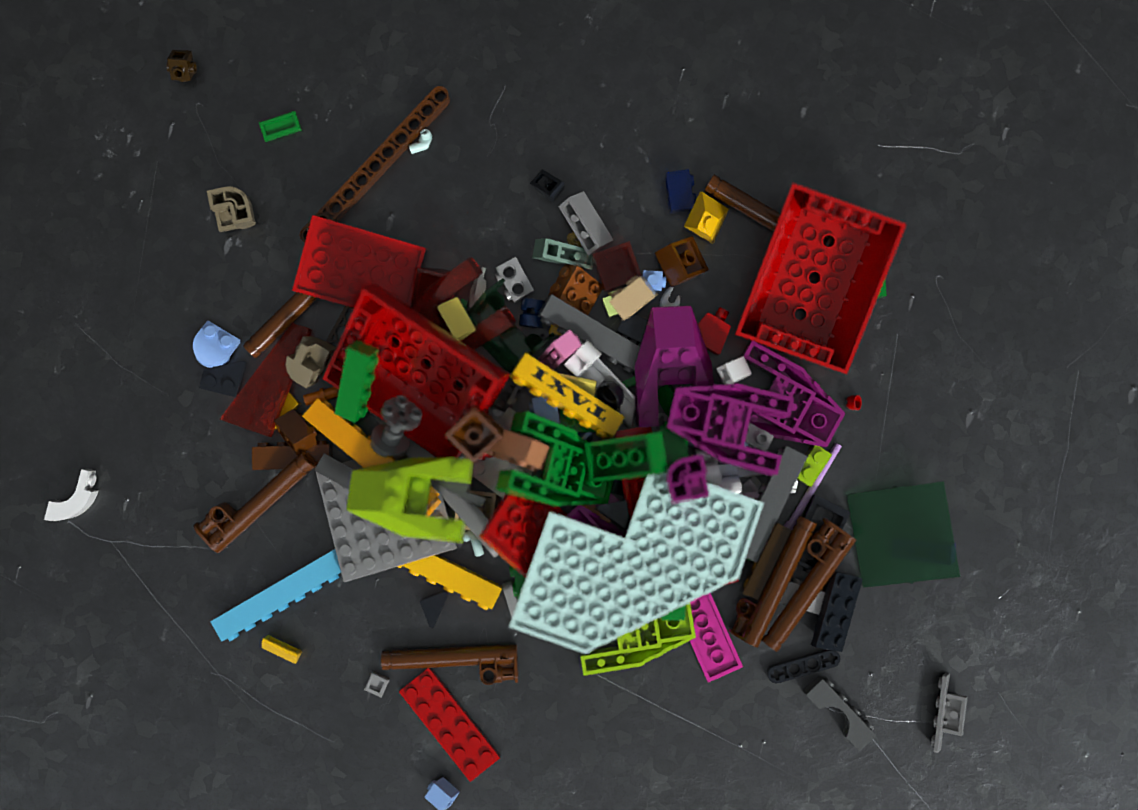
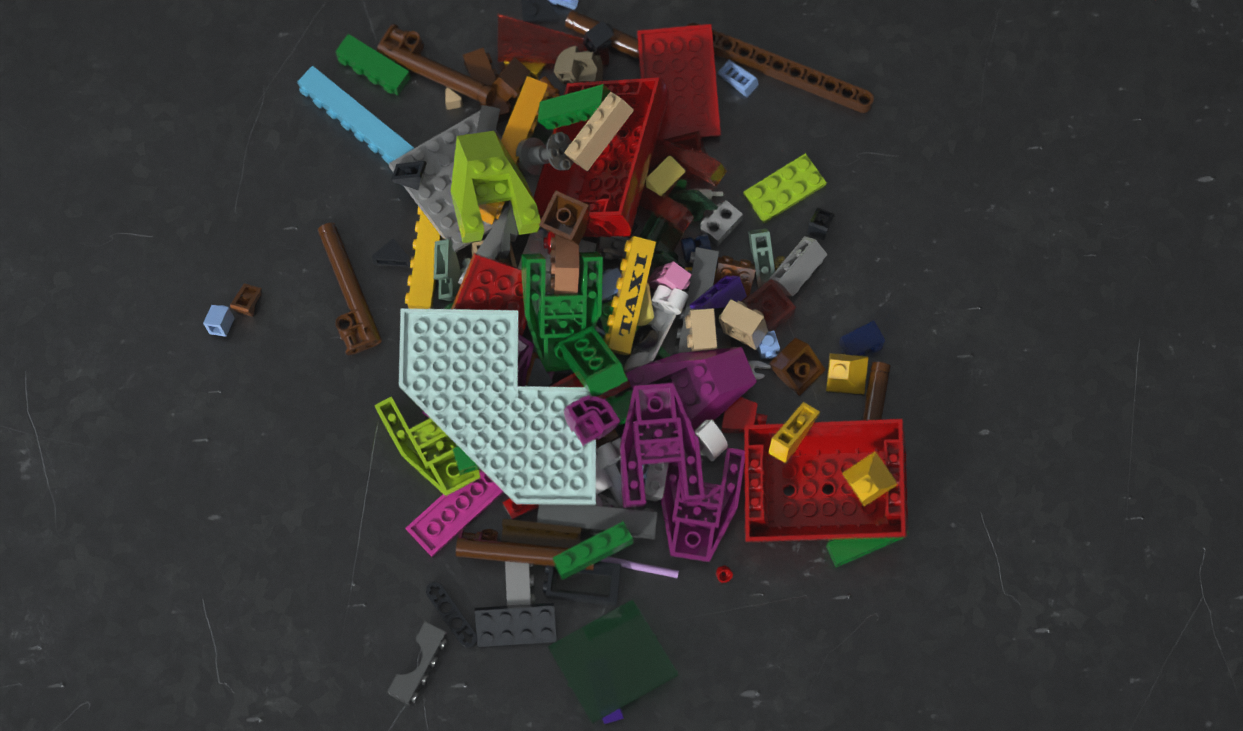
camera: 70 degrees right, 15 degrees down
yellow slope [262,635,302,664] -> none
light grey tile [364,671,390,698] -> none
red plate [399,668,501,782] -> none
light aqua arm [409,129,432,154] -> none
reddish brown piece [761,518,856,652] -> none
lime brick [797,445,832,487] -> none
none -> dark orange slope [230,283,262,317]
none -> green brick [336,34,411,95]
none -> black slope [391,161,427,191]
none -> sand green slope [434,239,461,301]
none -> tan slope [445,87,463,110]
none -> green brick [553,521,633,580]
none -> tan brick [564,92,634,171]
none -> black brick [582,20,614,55]
none -> tan brick [685,309,717,352]
none -> dark purple slope [689,276,747,309]
none -> light blue slope [717,60,759,97]
none -> lime plate [743,153,827,224]
none -> yellow slope [769,402,820,463]
none -> yellow slope [842,452,898,506]

